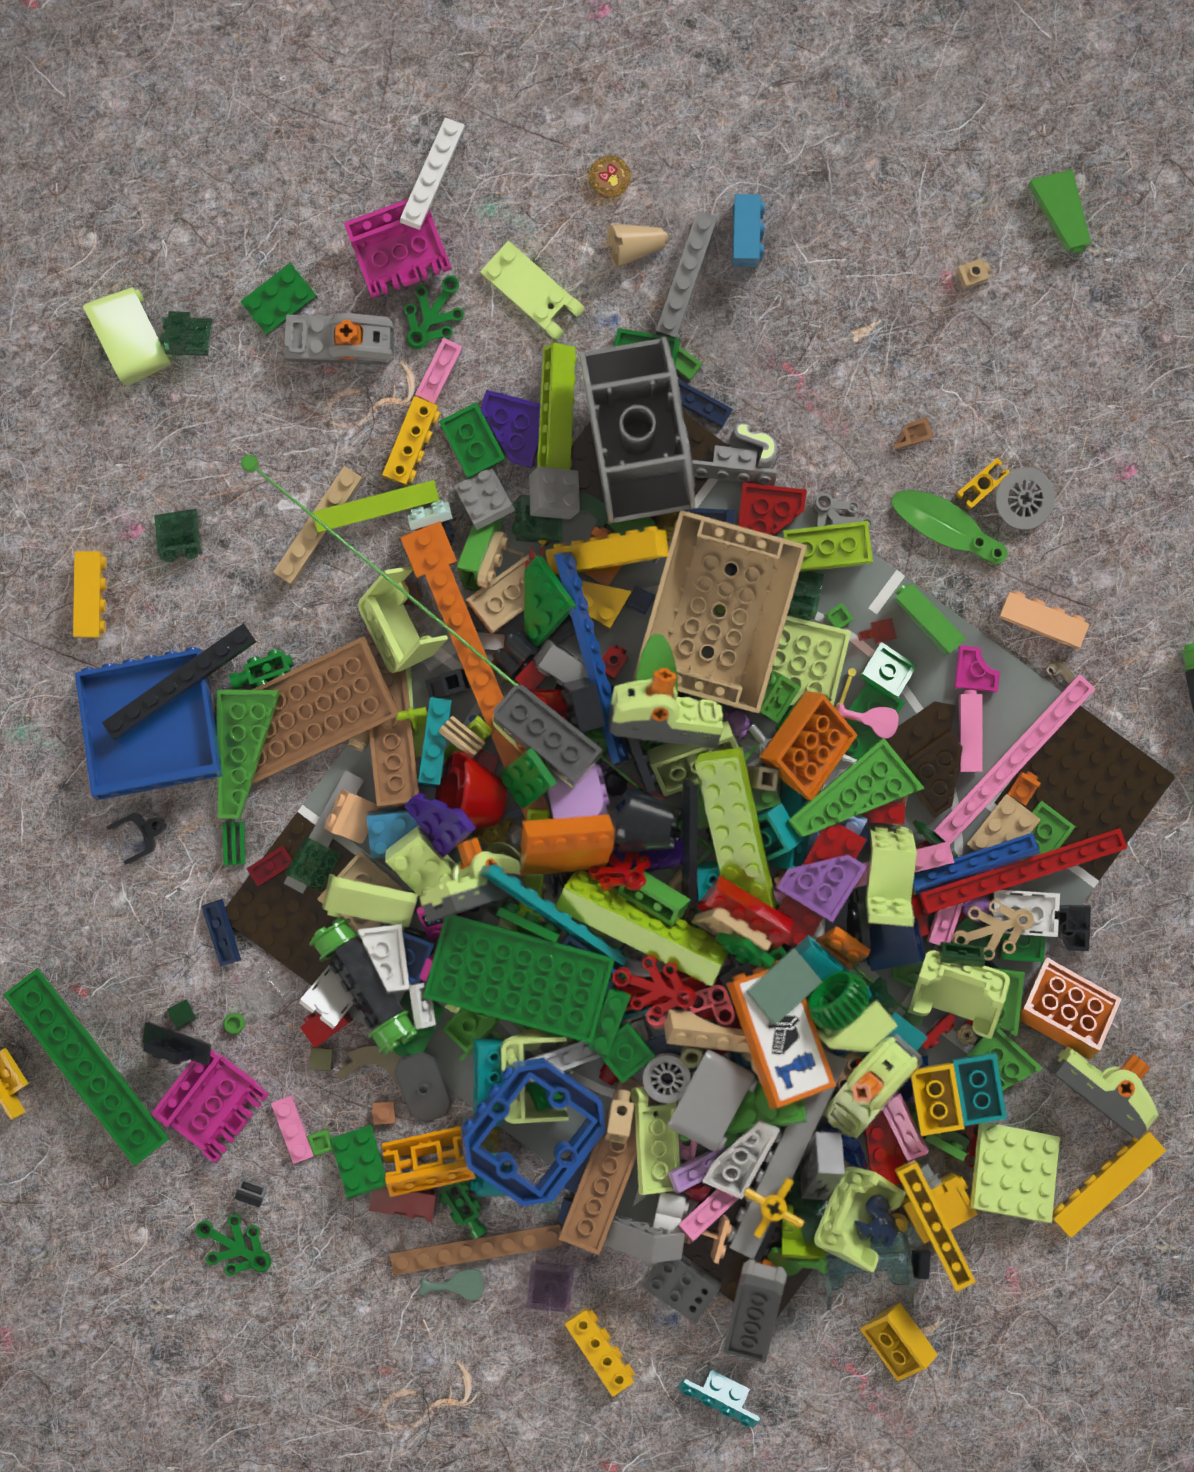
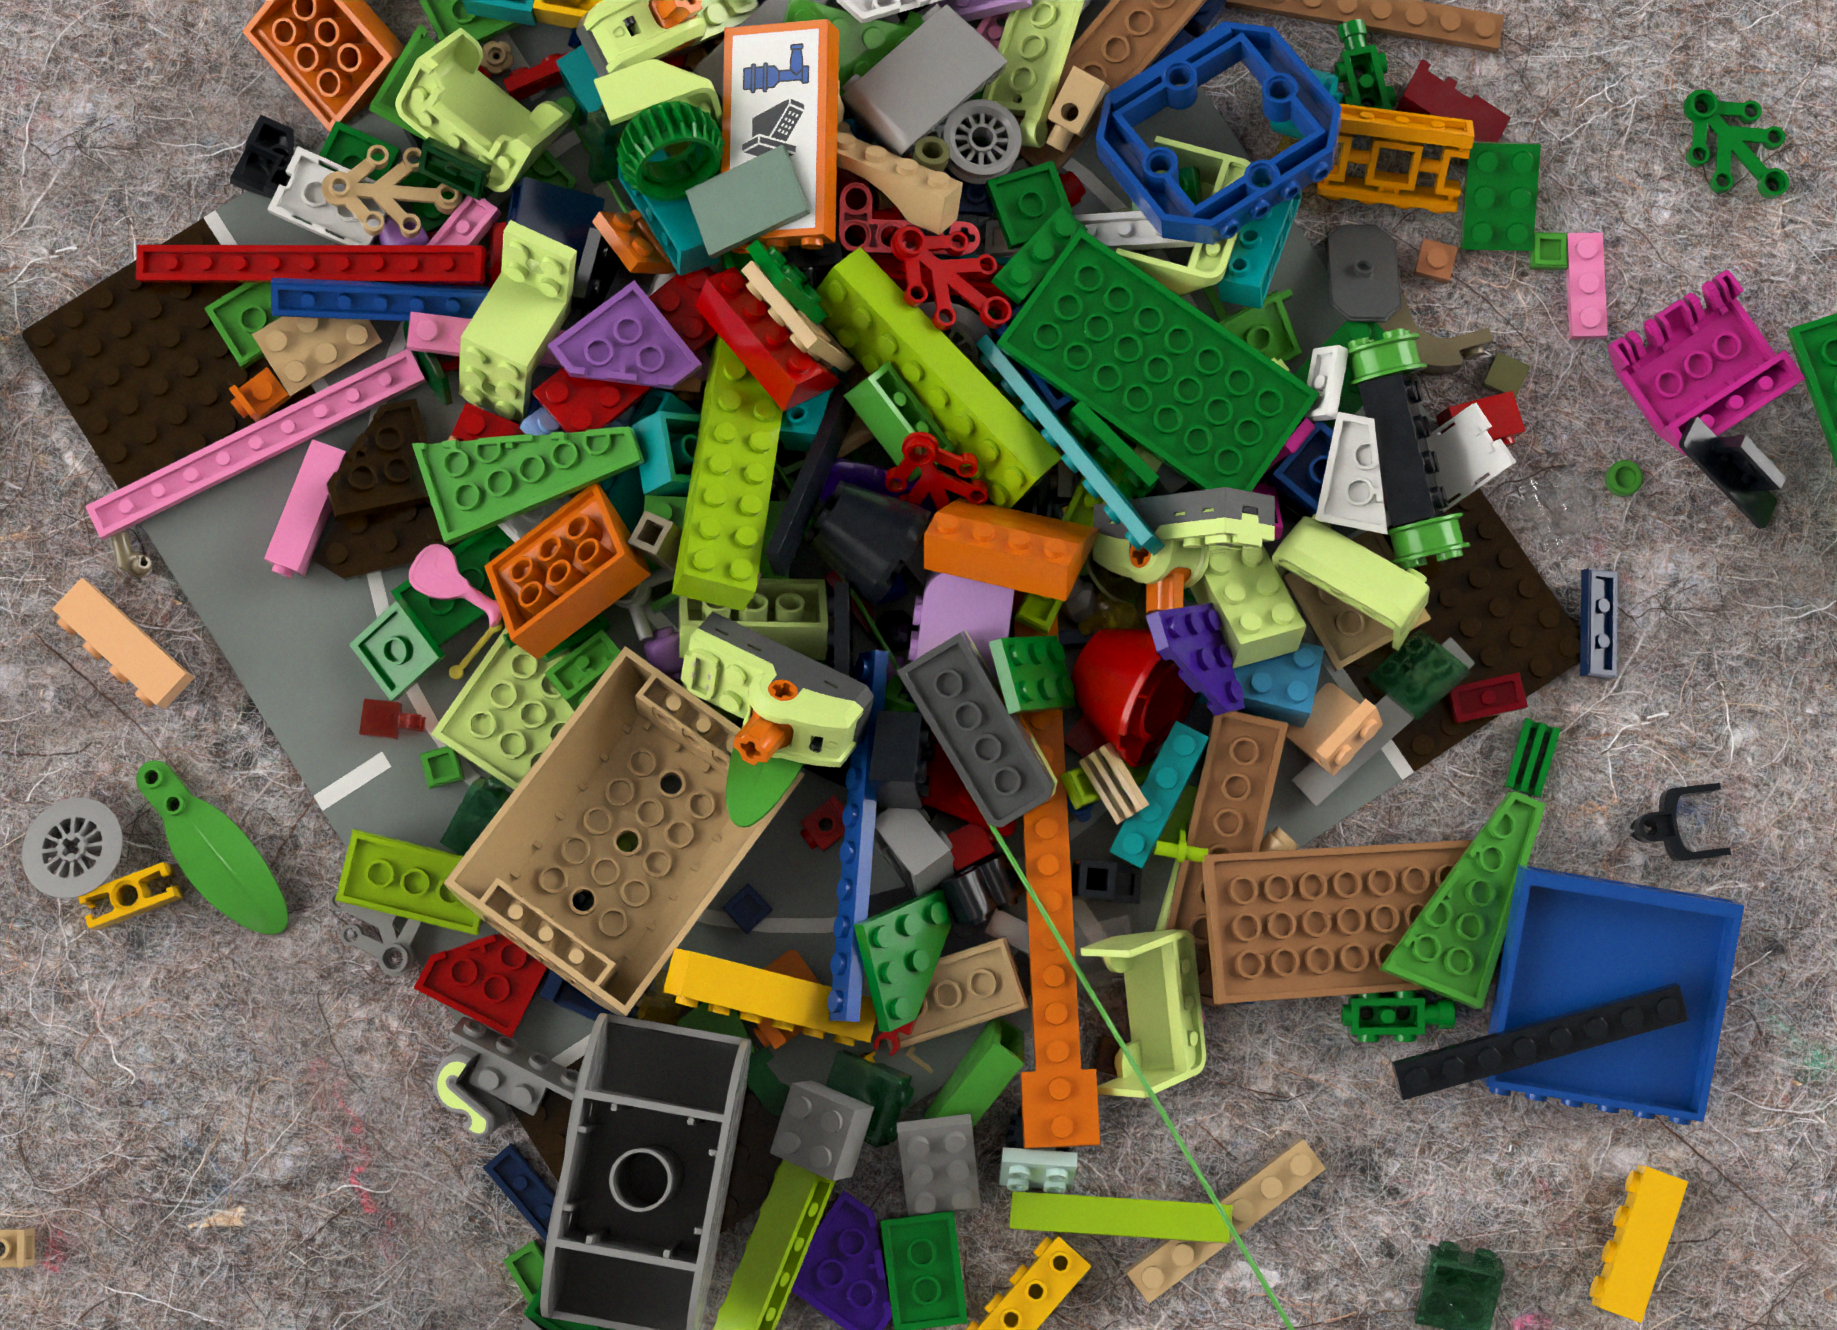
camera: 165 degrees left, 5 degrees down
dark green tile [167,999,197,1028] -> none
black piece [234,1178,267,1208] -> none
tan plate [477,531,509,588] -> none
yellow wedge [562,581,632,630] -> none
medium nougat slope [894,417,934,450] -> none
bright green slope [894,583,966,656] -> none
dark pink tile [954,645,1000,693] -> none

